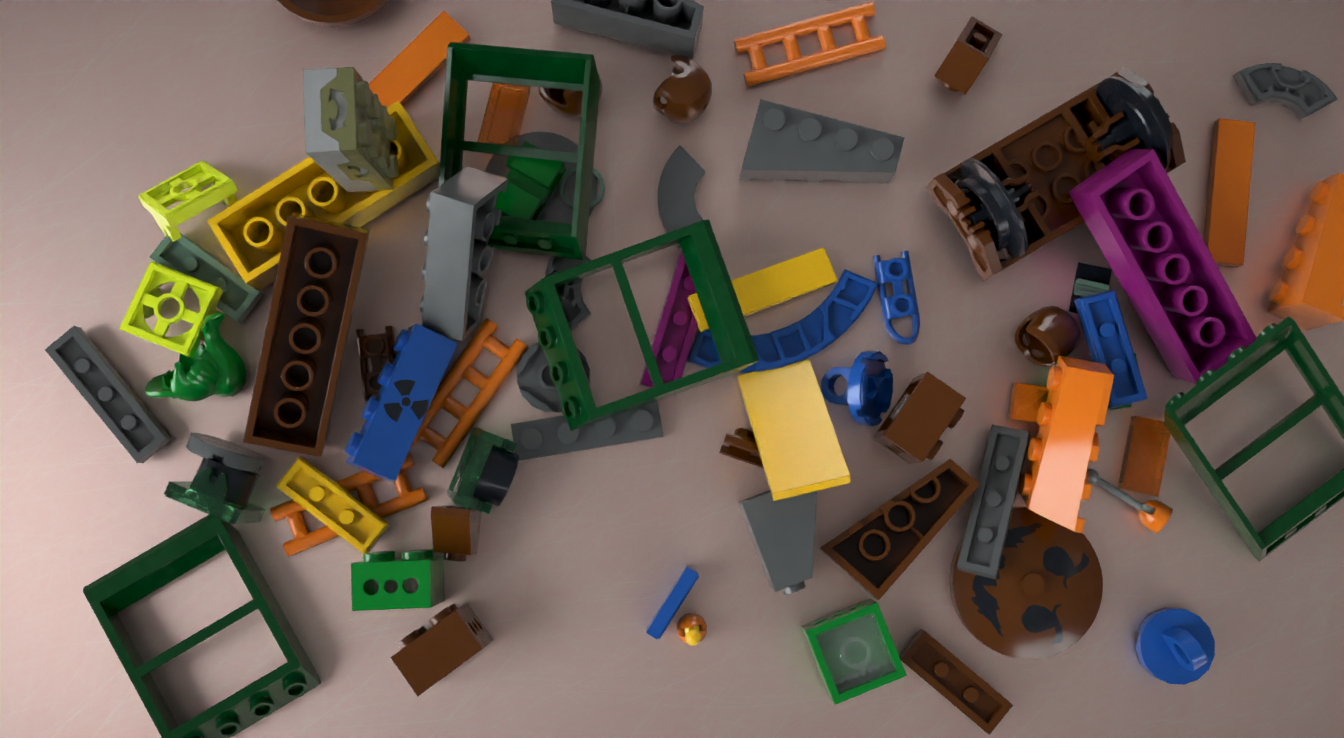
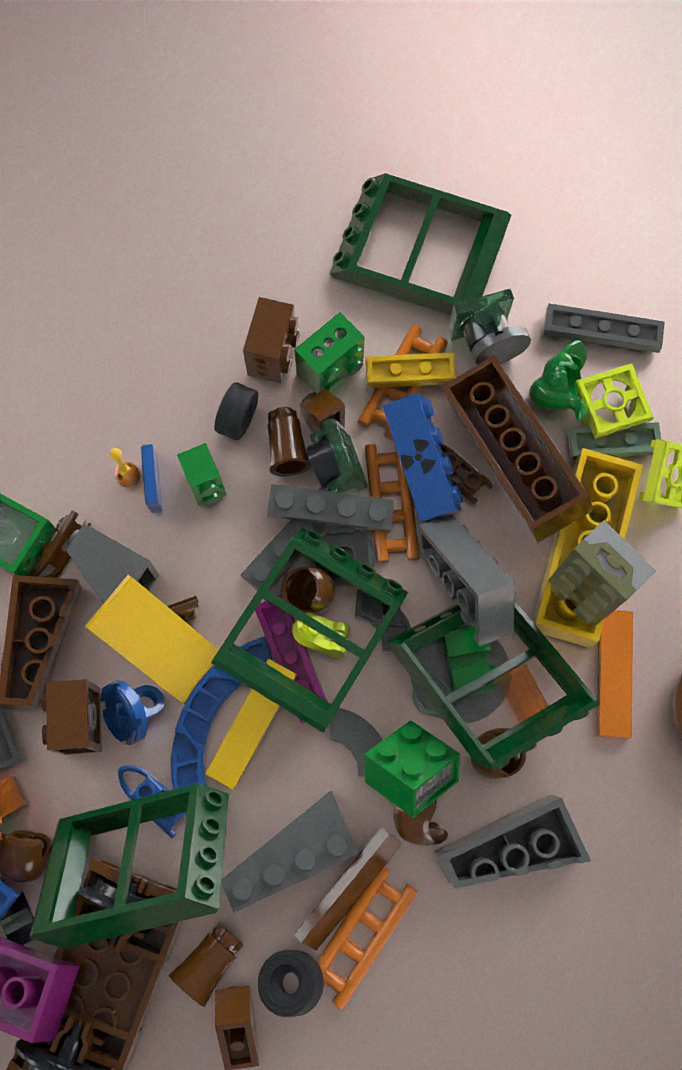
camera: 140 degrees right, 10 degrees down
none -> reddish brown piece [28,510,91,578]
none -> dark green window [29,783,229,949]
none -> reddish brown plant [168,923,244,1007]
none -> green brick [177,443,226,506]
none -> black tyre [214,382,259,441]
none -> black tyre [258,950,324,1017]
none -> reddish brown plant [267,407,311,477]
none -> dark grey plate [267,484,394,533]
none -> reddish brown helmet [281,567,336,613]
none -> neon yellow plate [292,613,350,659]
none -> reddish brown tile [294,828,402,951]
none -> green piece [364,720,460,818]

